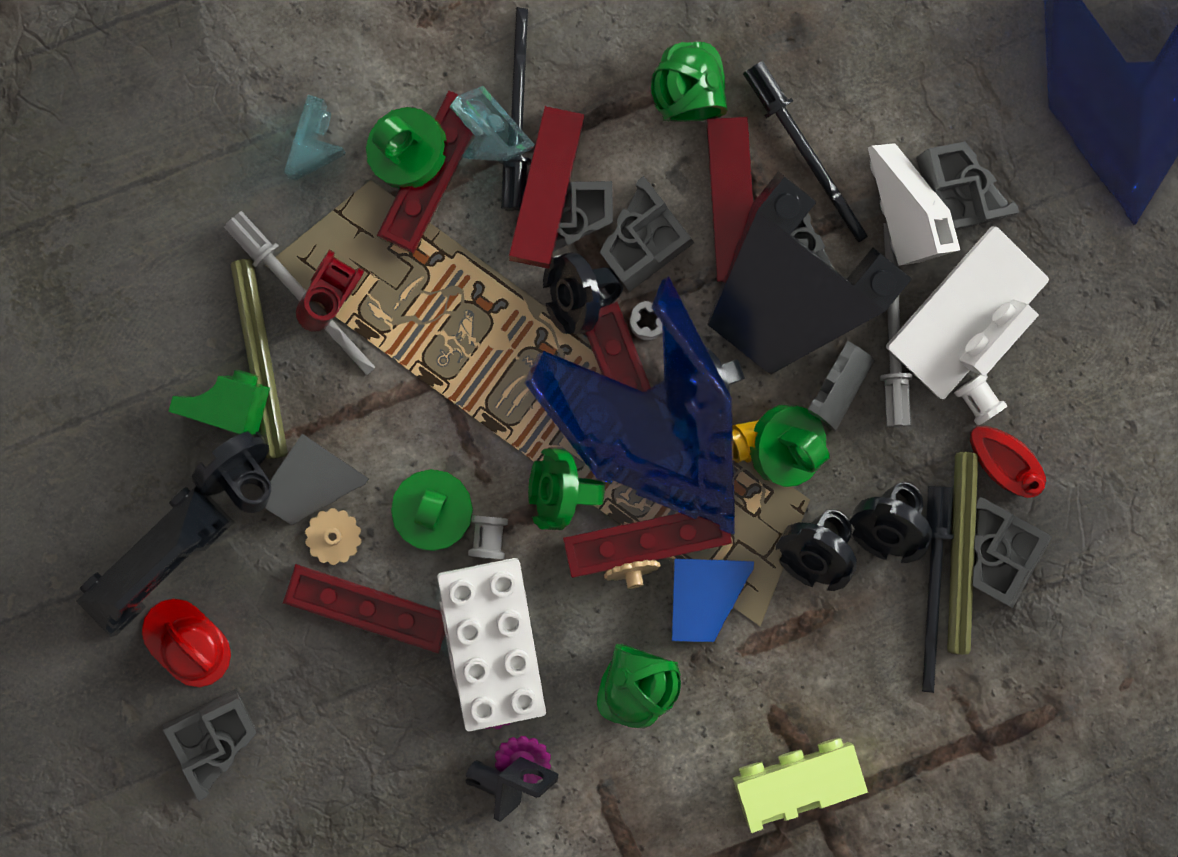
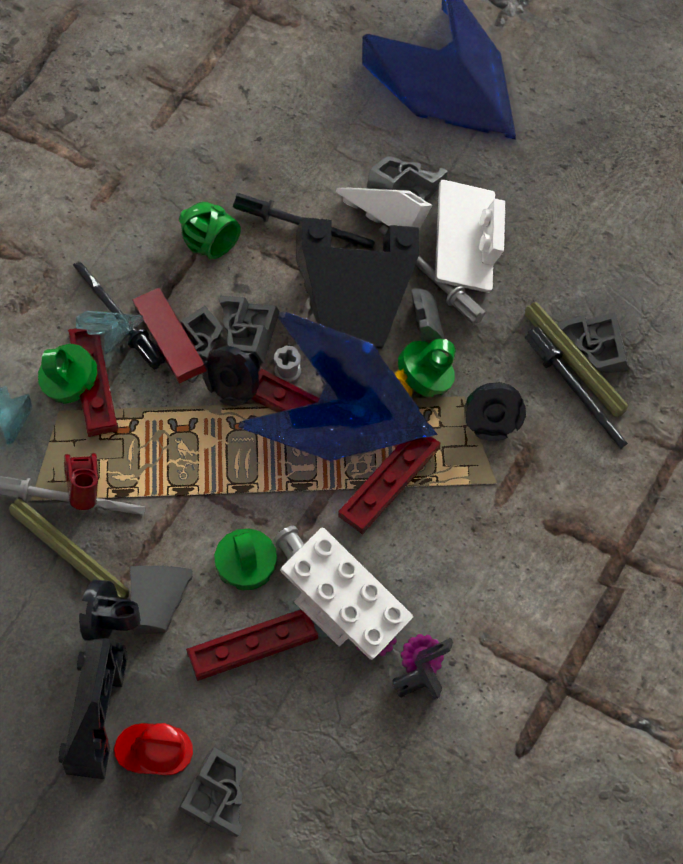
camera: 35 degrees left, 25 degrees down
green arch [168,370,270,435] -> none
tan piece [305,508,361,565] -> none
green tile [528,448,606,530] -> none
green helmet [597,644,681,729] -> none
tan piece [604,560,661,589] -> none
blue slope [672,559,754,642] -> none
dark red tile [706,117,753,282] -> none
yellowish green wedge [733,738,868,833] -> none
black tile [849,482,932,563] -> none
white bush [954,375,1007,426] -> none
red arm [970,426,1046,498] -> none

